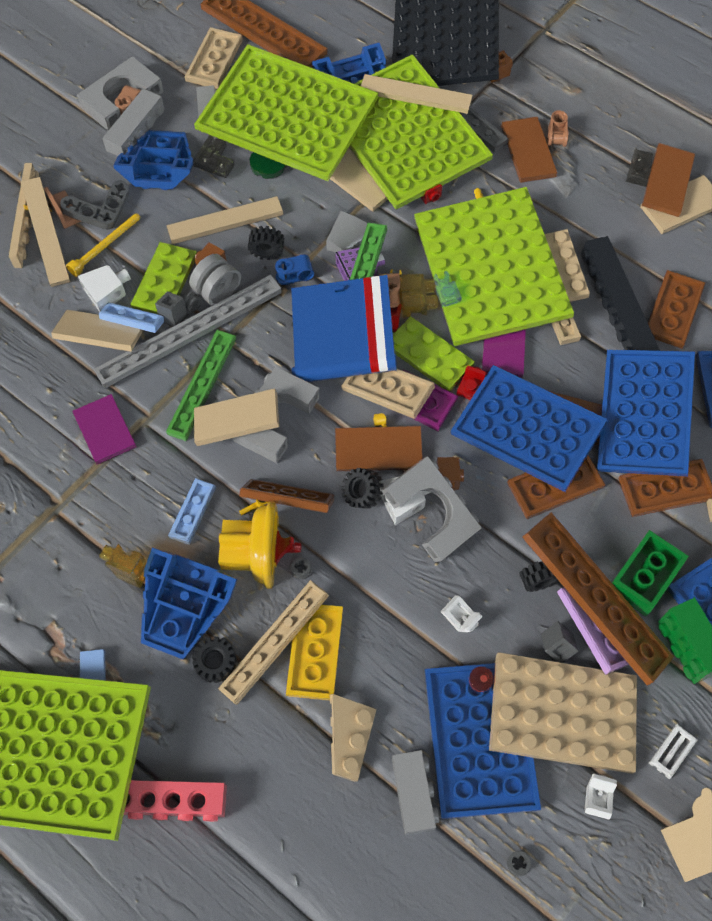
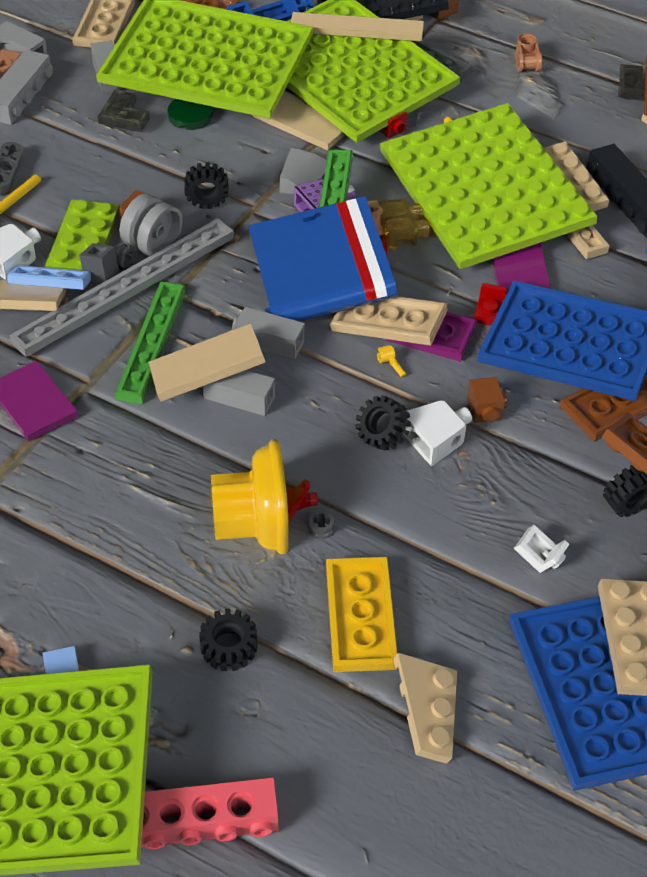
camera: 10 degrees left, 15 degrees down
clear yellow hips [99,544,146,588] -> none
blue wedge [114,130,193,190] -> none
blue wedge [141,548,237,660] -> none
tan tile [166,196,283,244] -> none
light blue tile [168,478,216,545] -> none
tan tile [218,580,329,705] -> none
dark orange tile [239,479,335,513] -> none
yellow hand [239,500,268,516] -> none
blue piece [275,255,314,285] -> none
dark orange tile [335,426,422,472] -> none
light grey arch [381,456,481,562] -> none
light grey brick [392,750,439,835] -> none
lime plate [393,316,475,392] -> none
clear light blue plate [434,271,462,307] -> none
clear red tile [469,666,494,692] -> none
dark orange tile [501,117,557,183] -> none

